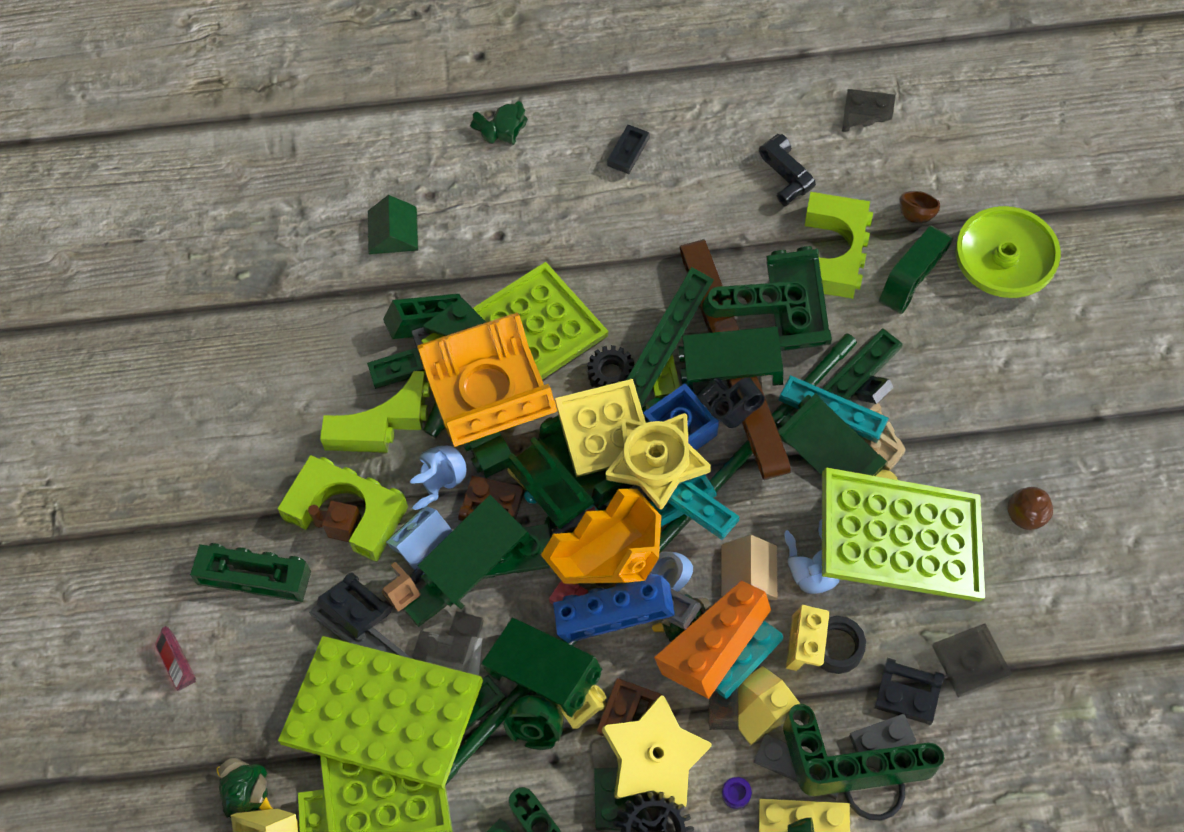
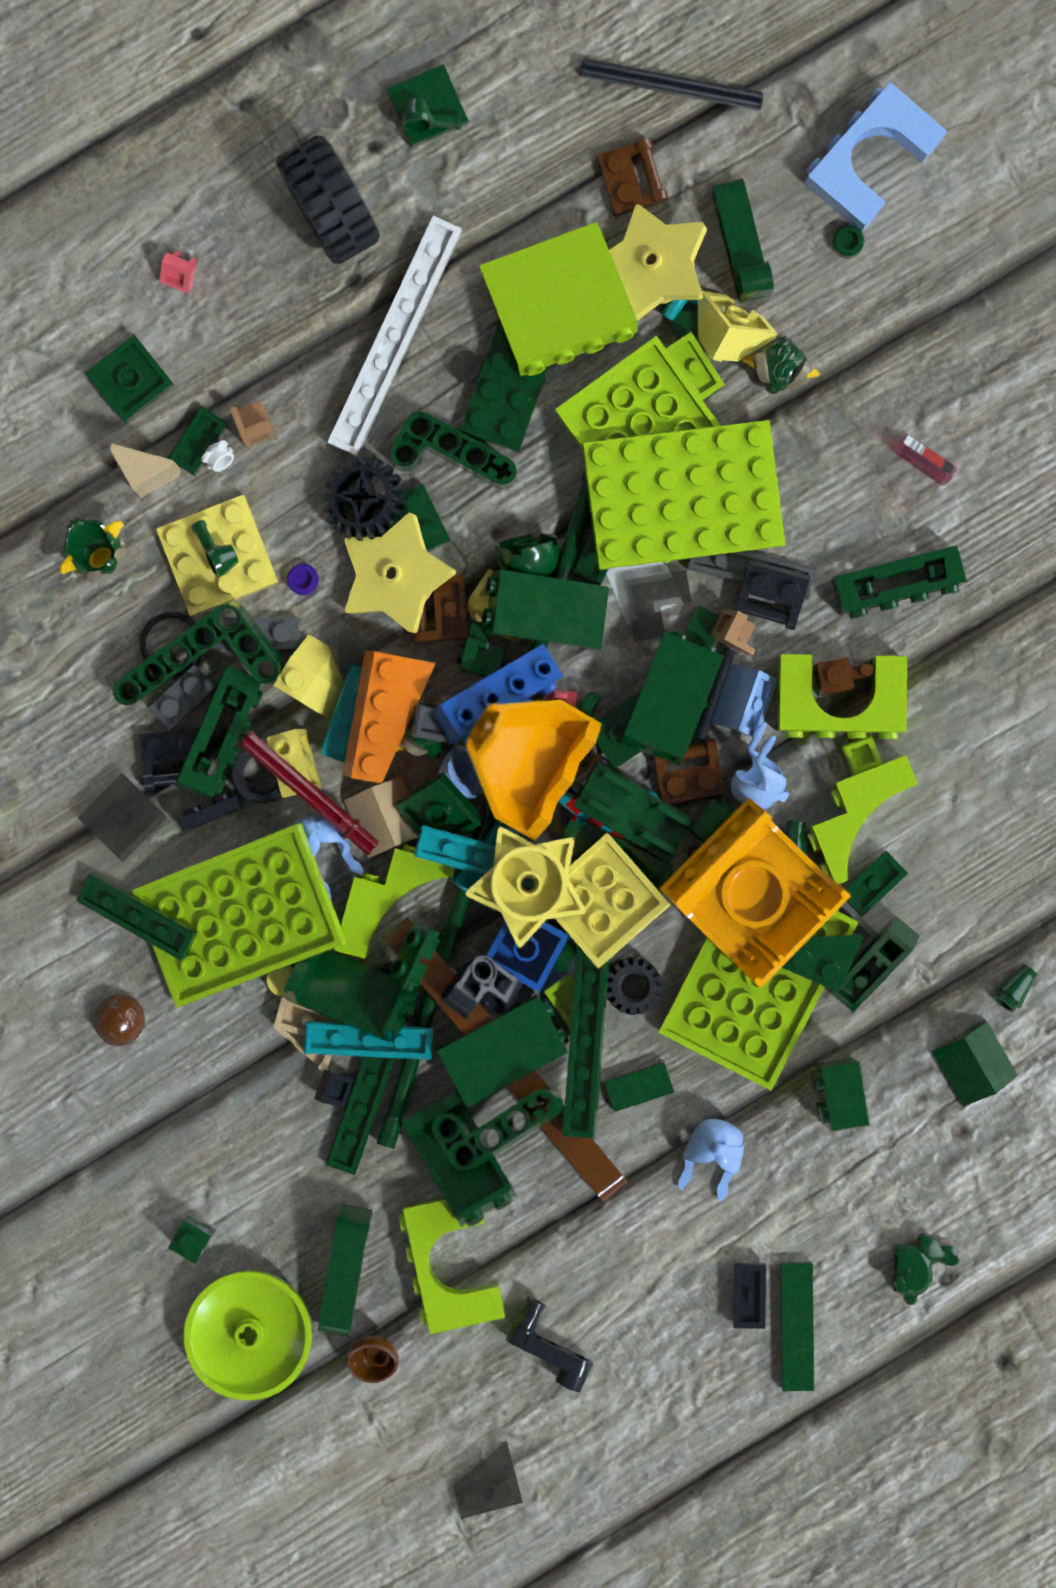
camera: 150 degrees right, 25 degrees up
none -> dark green tile [76,872,198,961]
none -> dark green brick [168,1216,216,1264]
none -> dark green brick [174,666,263,800]
none -> black plate [177,793,244,832]
none -> dark red axle [240,732,379,855]
none -> lime arch [334,844,456,959]
none -> dark green hinge [387,921,440,991]
none -> dark green plate [394,772,484,836]
none -> dark green brick [456,623,505,678]
none -> dark green tile [578,691,602,717]
none -> dark green tile [604,1062,674,1112]
none -> light blue hair [678,1119,744,1202]
none -> dark green tile [780,1262,814,1391]
none -> dark green brick [811,1057,870,1131]
none -> lime tile [841,735,882,776]
none -> dark green cone [993,964,1038,1012]

